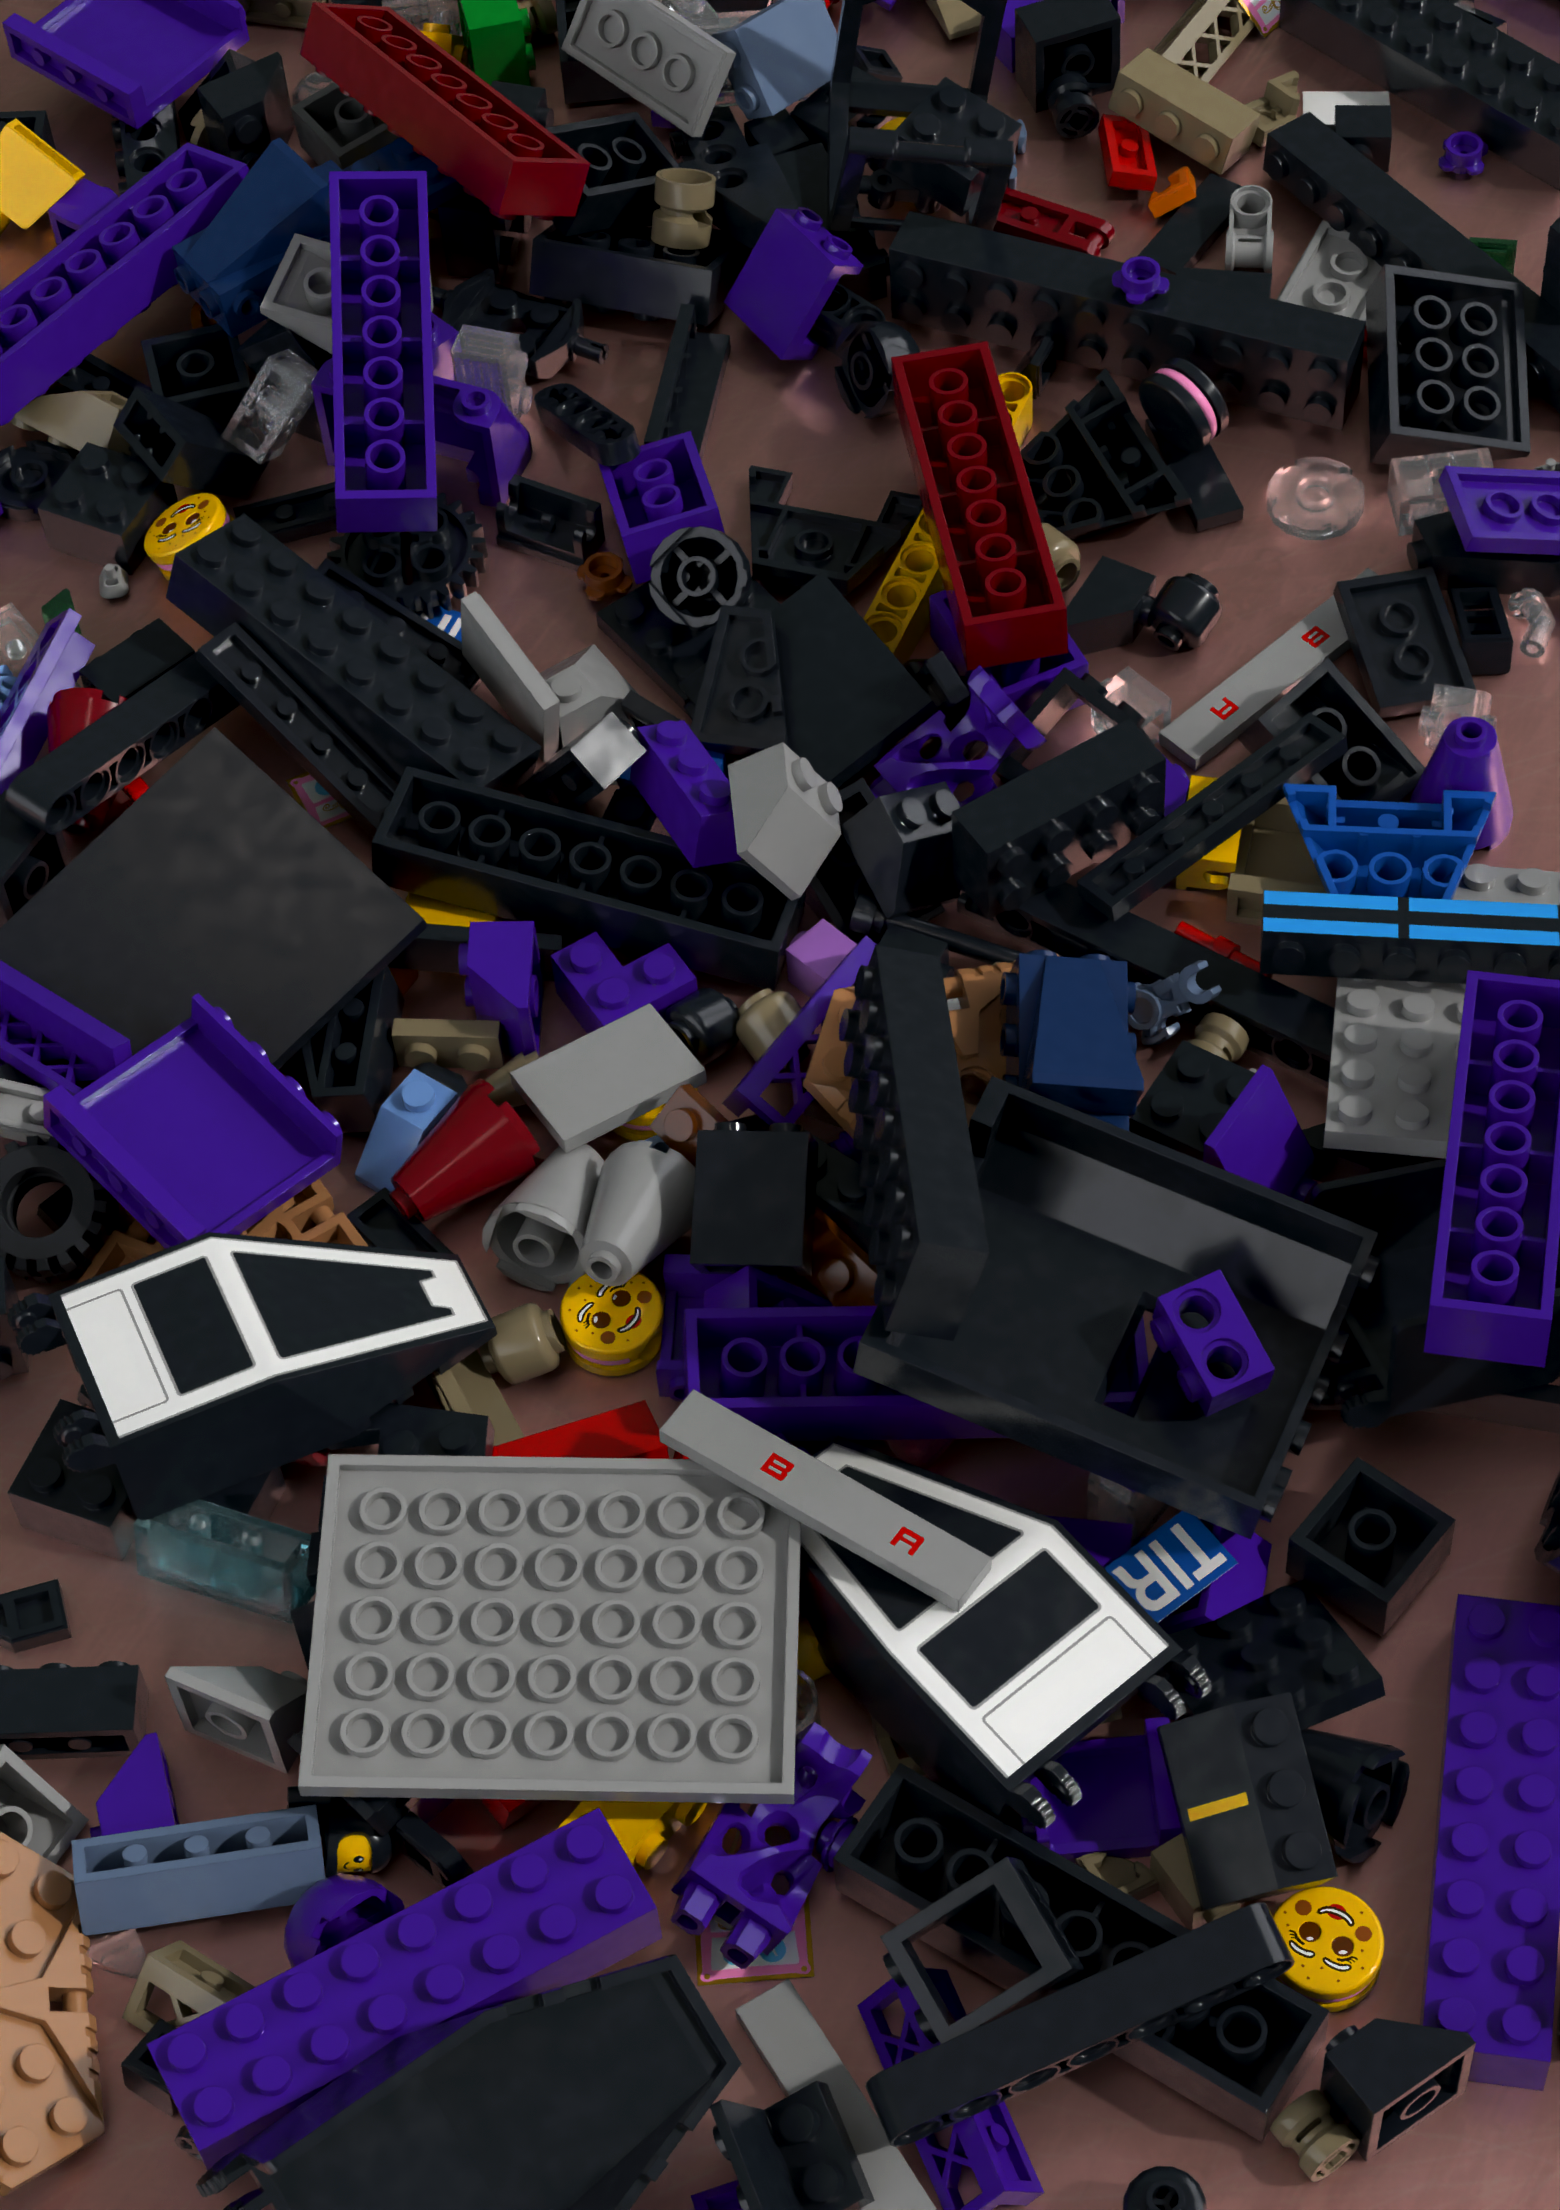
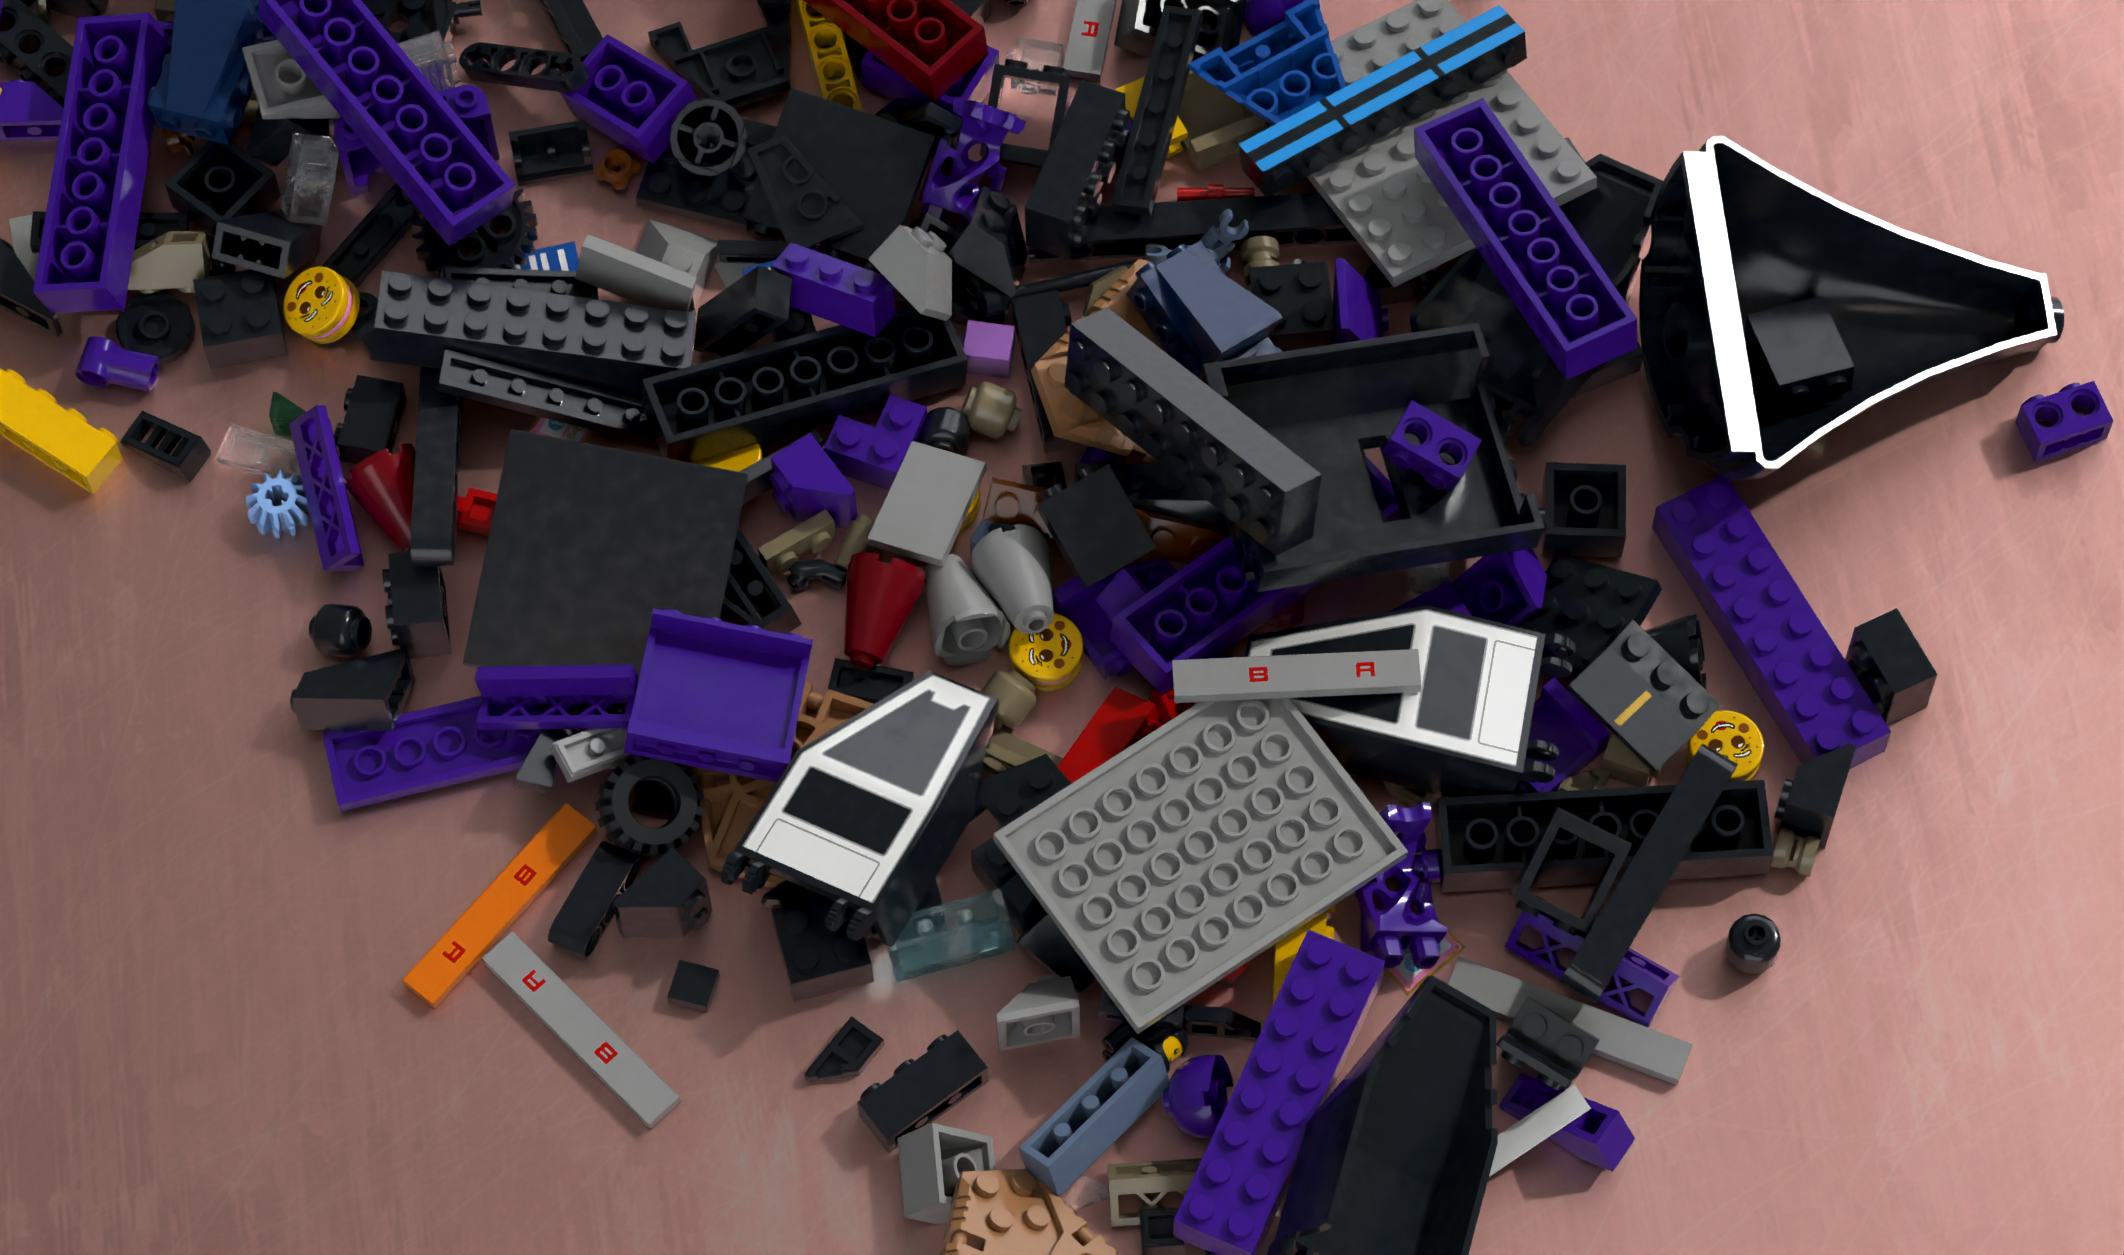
camera: 40 degrees left, 10 degrees up
dark purple slope [90,1732,180,1837] -> none
light grey rock [99,564,129,599] -> none
medium blue slope [355,1068,458,1193] -> none
dark purple fence [722,936,877,1126] -> none
blue sticker [1104,1511,1238,1623] -> none

